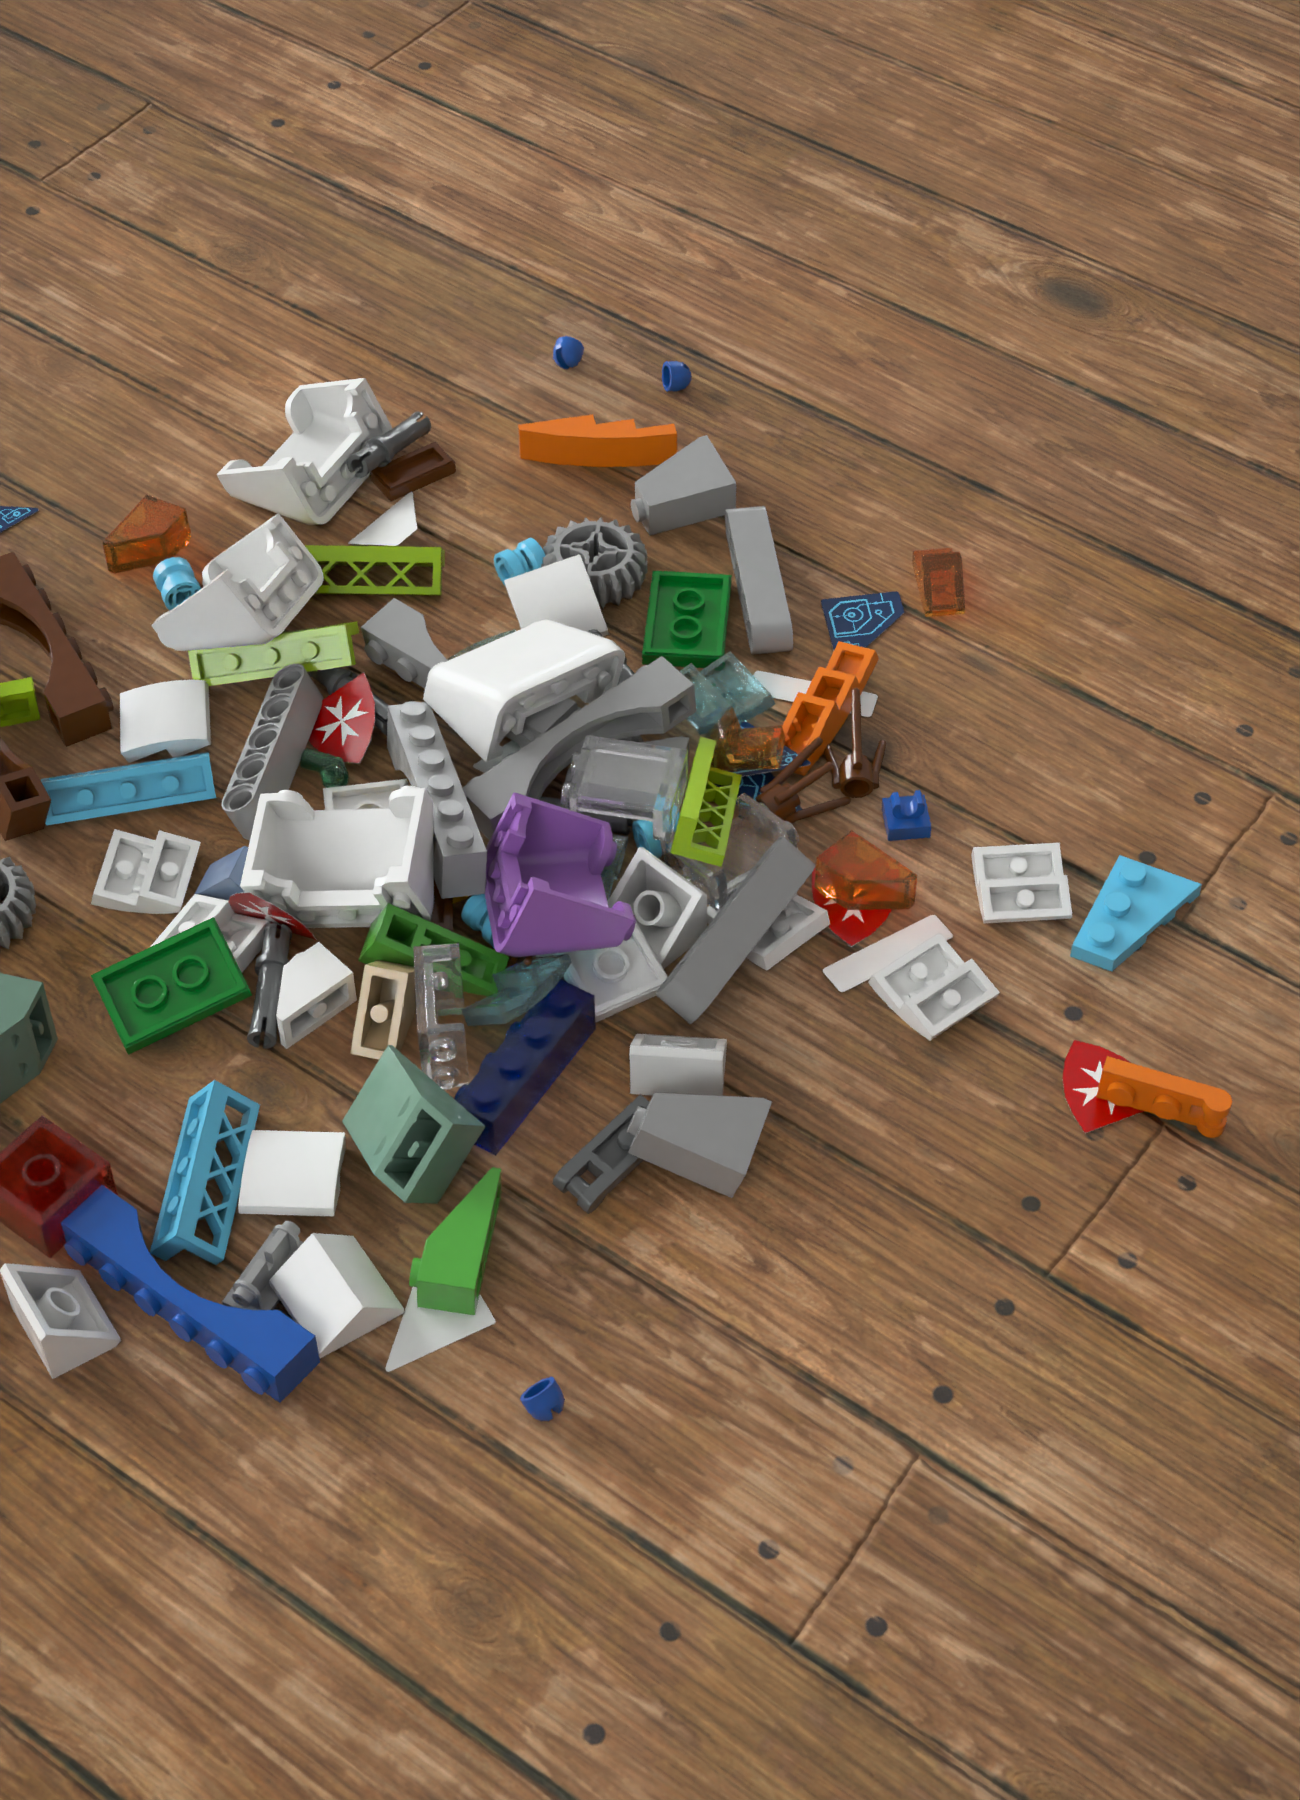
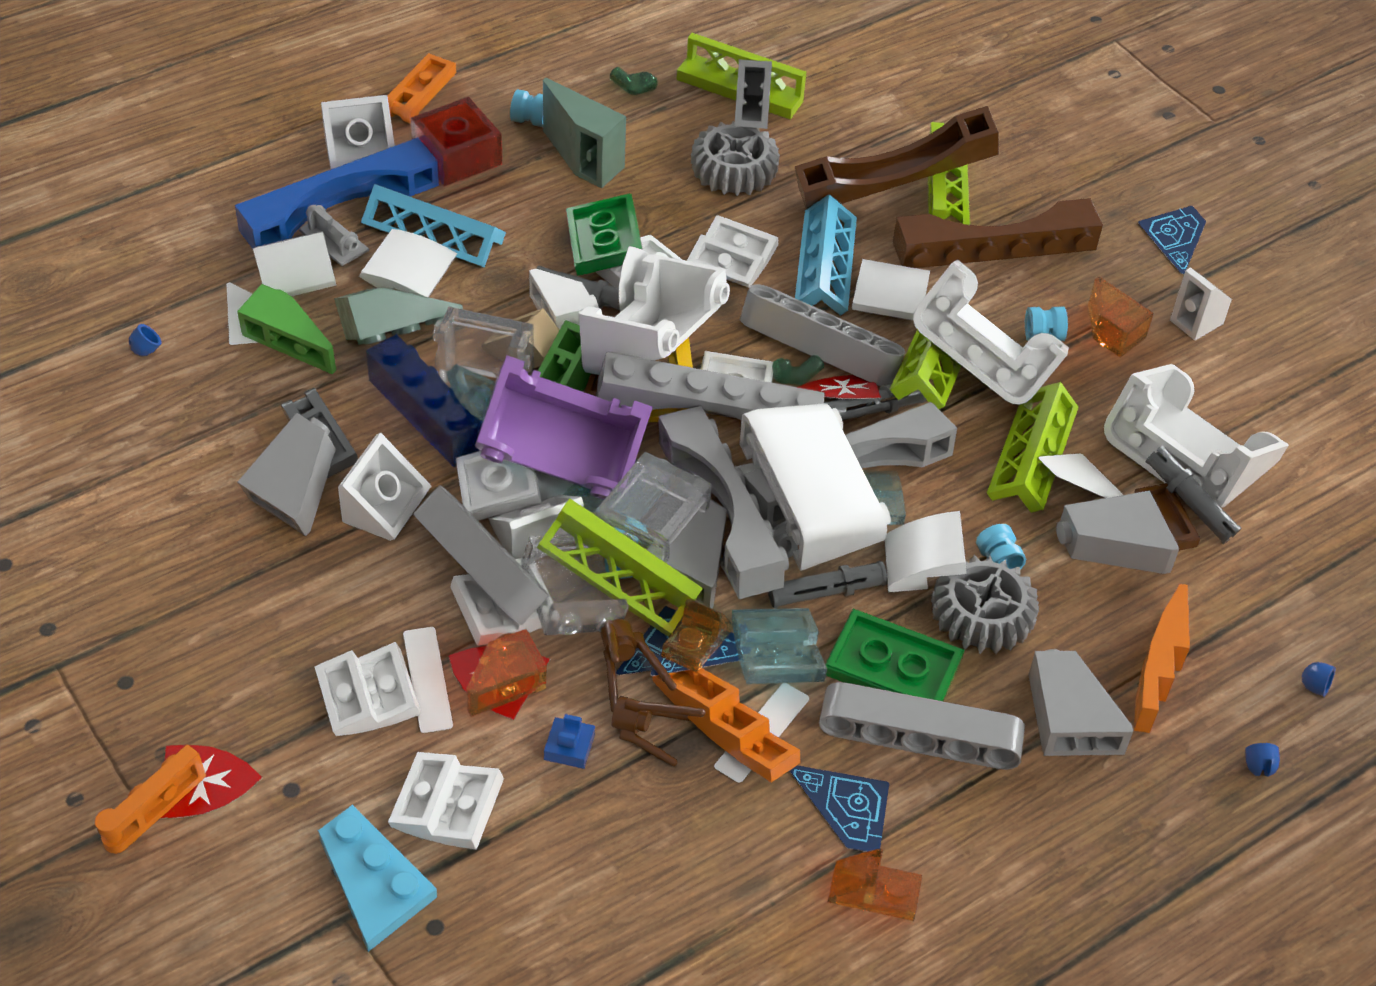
camera: 105 degrees right, 0 degrees up
none -> light grey slope [1056,491,1179,574]
none -> white slope [1170,268,1232,340]

